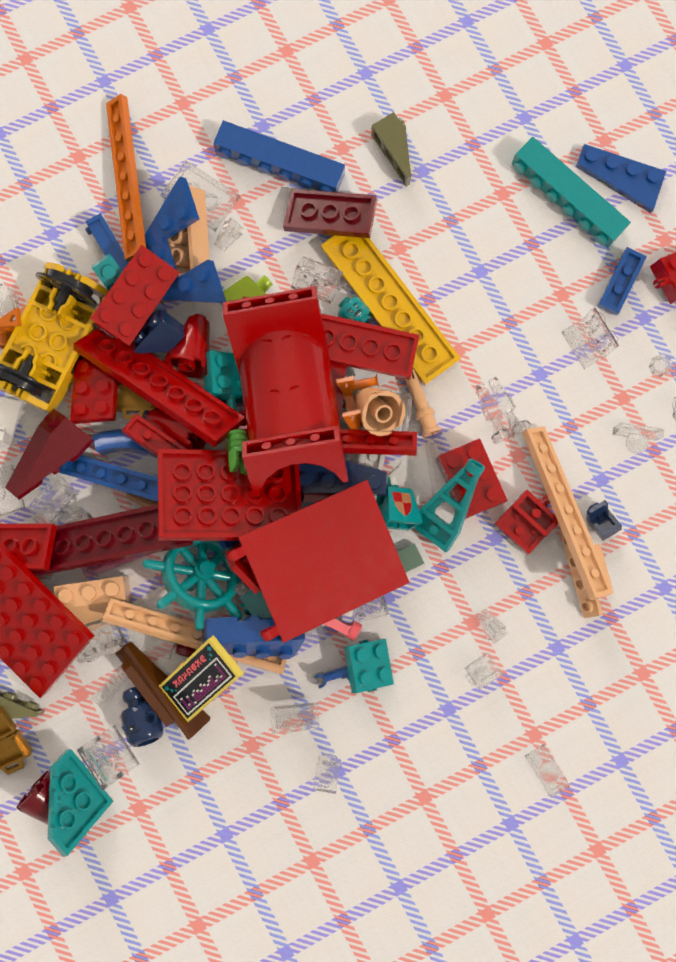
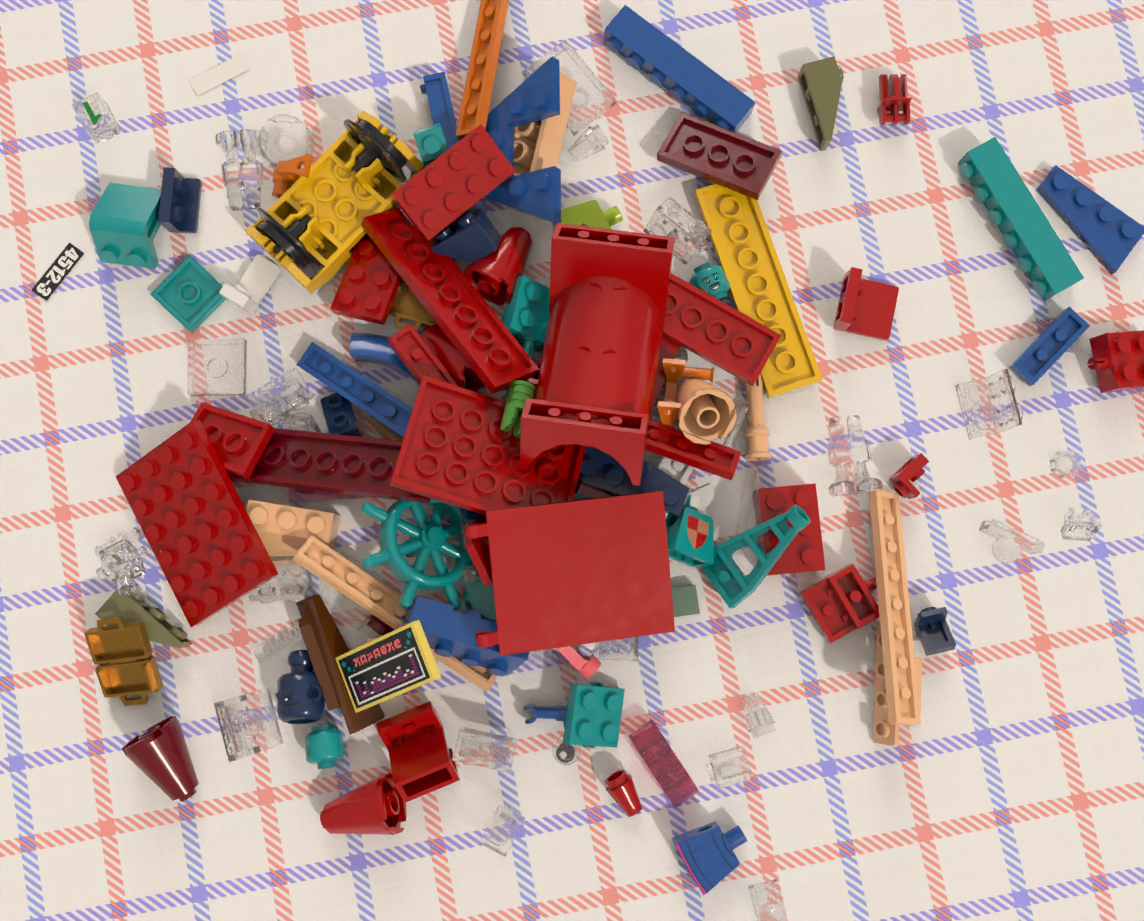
camera: 20 degrees right, 0 degrees up
dark red wedge [5,409,94,500] -> none
teal plate [47,749,113,857] -> none
none -> teal head [304,724,345,769]
none -> dark blue bracket [320,393,364,437]
none -> red cone [320,773,407,835]
none -> red piece [376,701,460,803]
none -> clear tile [552,735,581,765]
none -> red cone [605,770,643,817]
none -> clear pink beam [628,720,700,808]
none -> blue torso [672,822,747,895]
none -> red bracket [833,267,899,341]
none -> red arm [877,74,912,125]
none -> red bracket [889,453,929,499]

